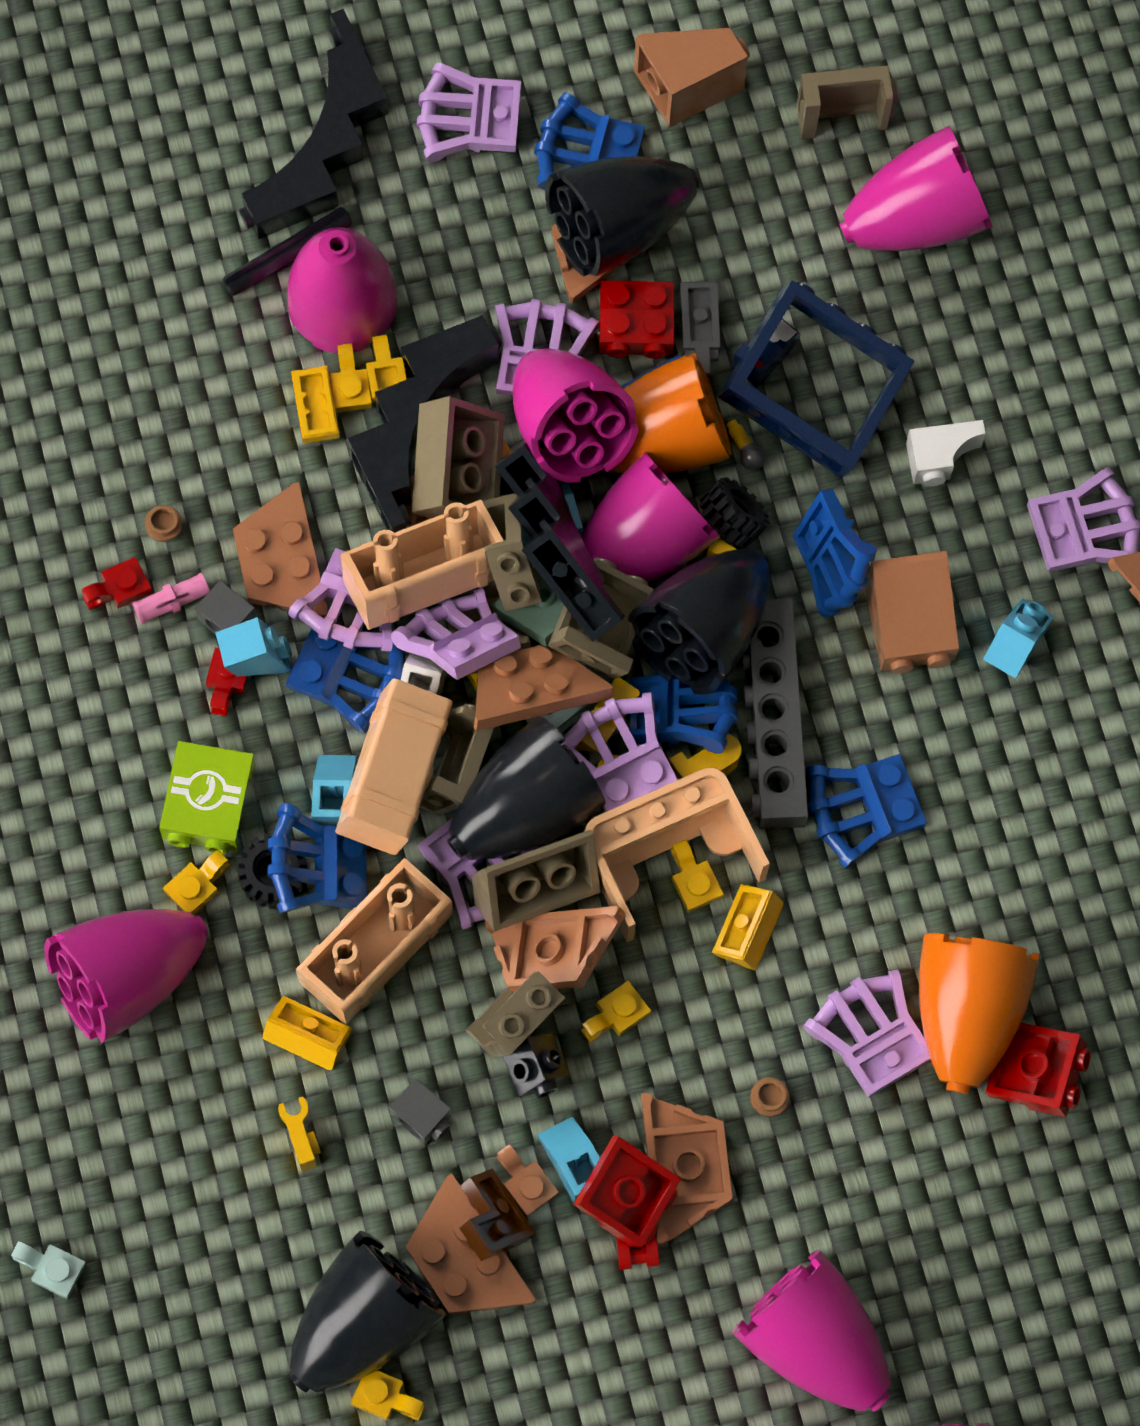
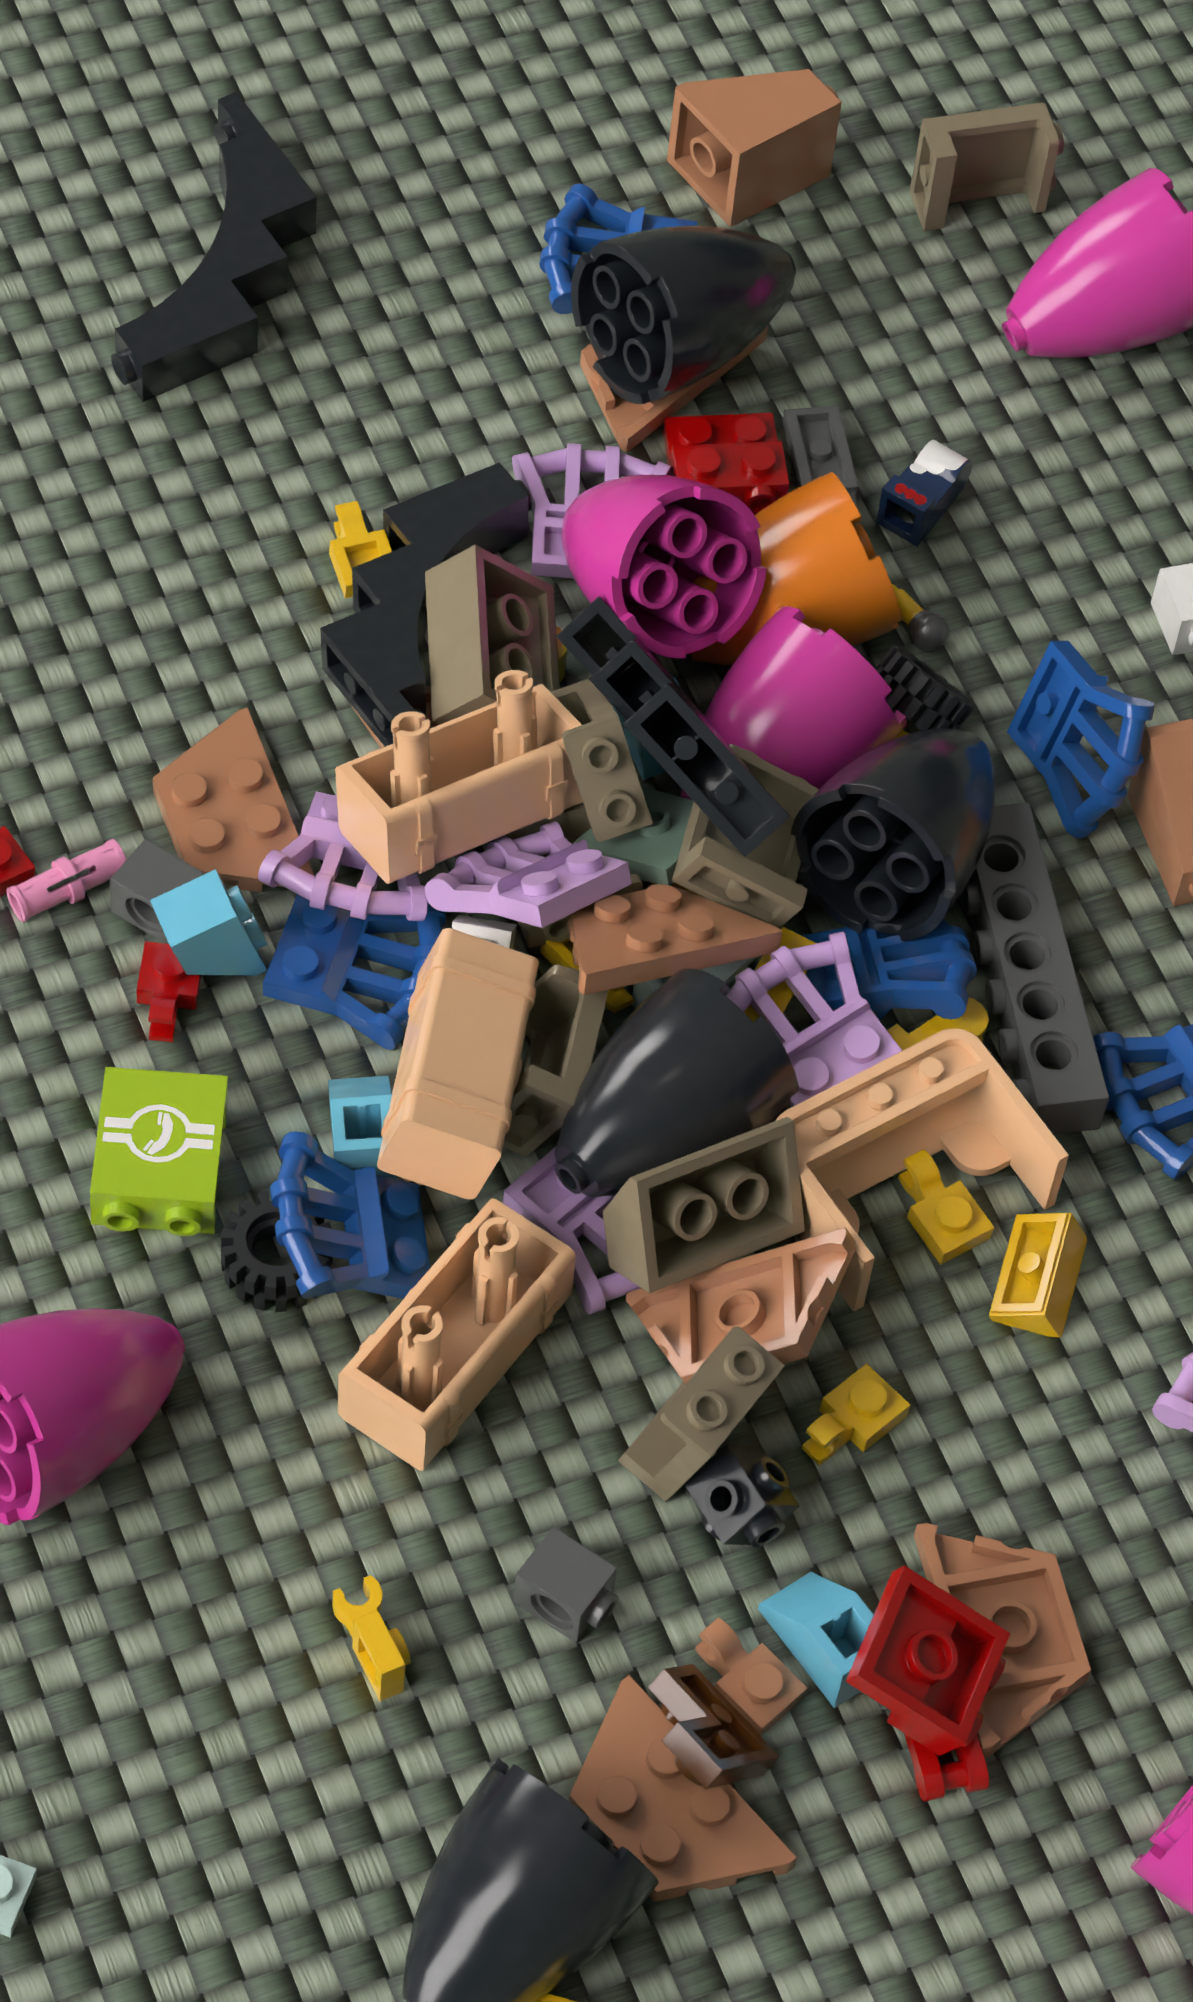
camera: 10 degrees left, 15 degrees down
medium nougat plate [145,505,183,542] -> none
yellow plate [163,850,230,915] -> none
black axle [222,207,352,296] -> none
yellow slope [263,995,353,1070] -> none
dark pink cylinder [287,227,398,353] -> none
yellow plate [291,366,340,444] -> none
yellow plate [330,343,372,413] -> none
lavender plate [416,63,521,162] -> none
dark blue window [718,280,915,478] -> none
medium nougat plate [750,1077,790,1117] -> none

